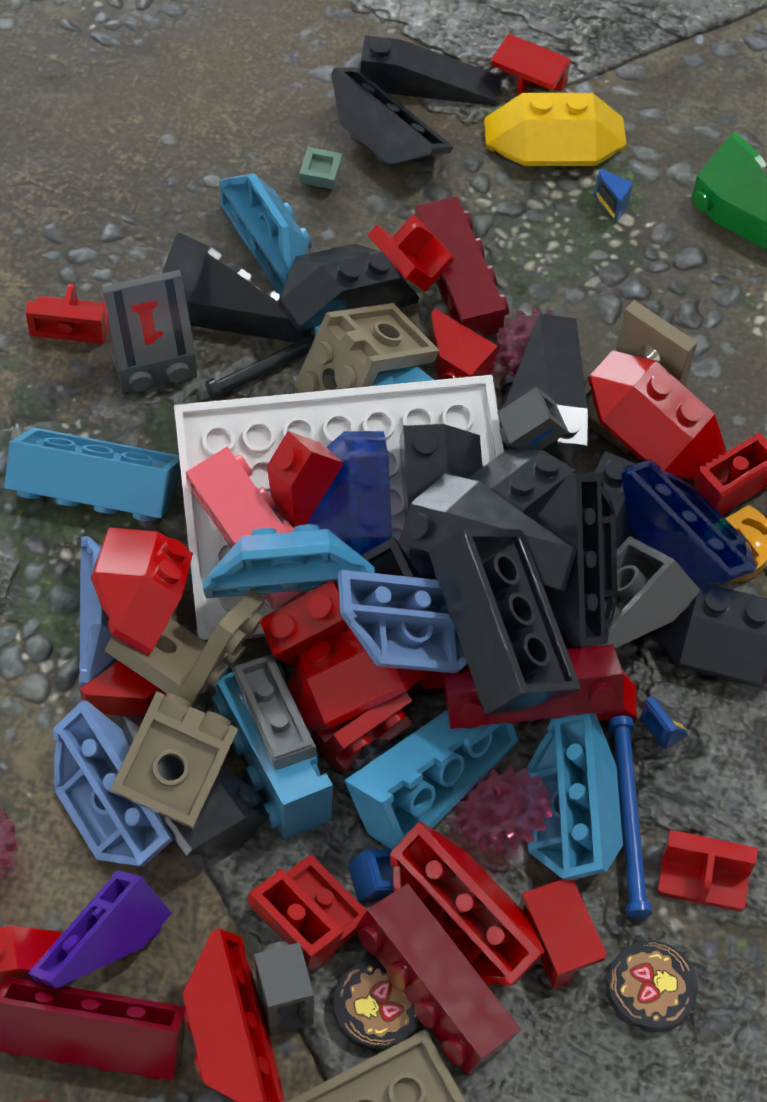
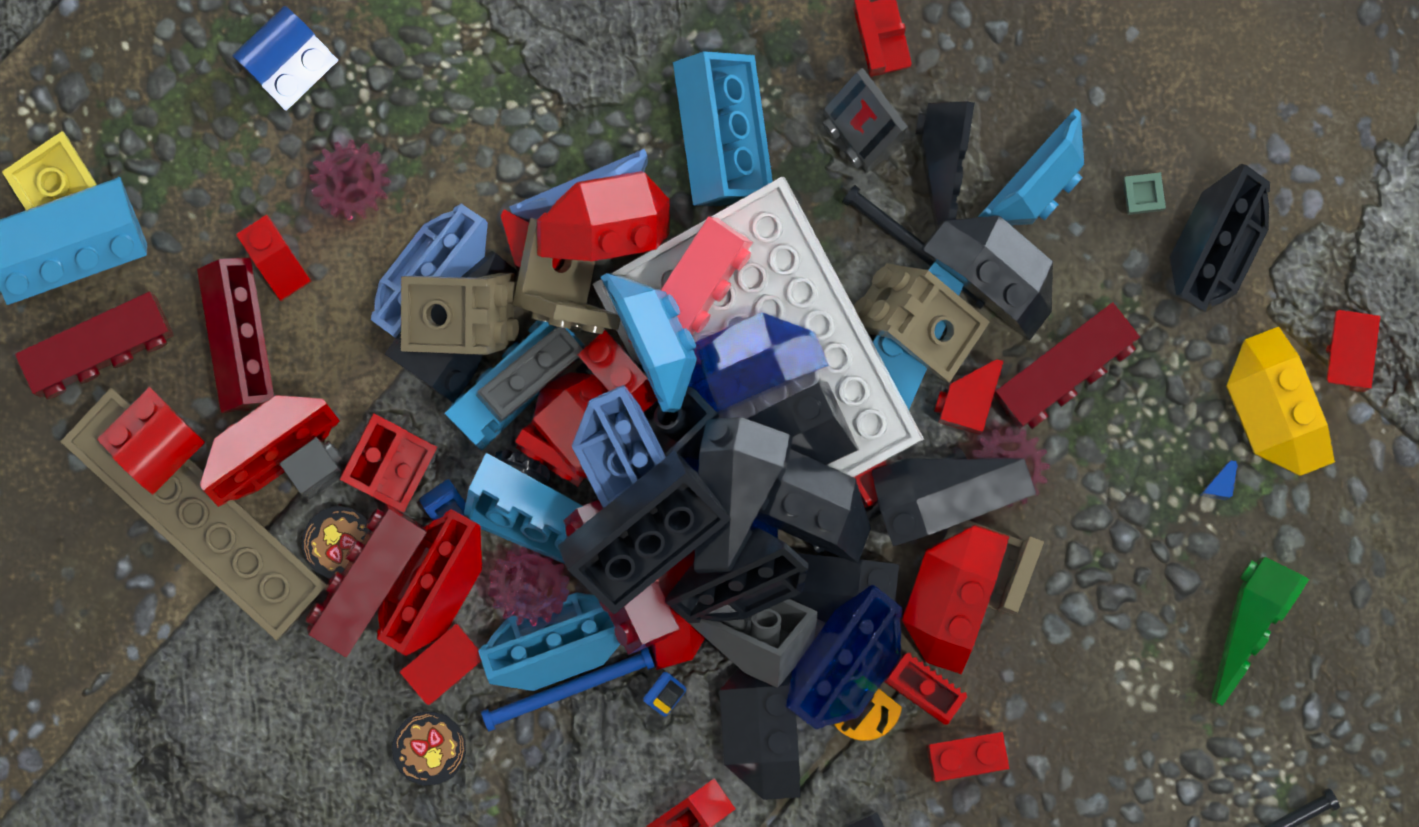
camera: 75 degrees right, 25 degrees up
dark purple slope [28,870,172,989] -> none
red slope [267,431,344,528] -> none
black wedge [360,35,501,106] -> none
red panel [368,215,455,292] -> none
dark grey brick [497,387,569,450] -> none
red panel [657,830,758,912] -> none

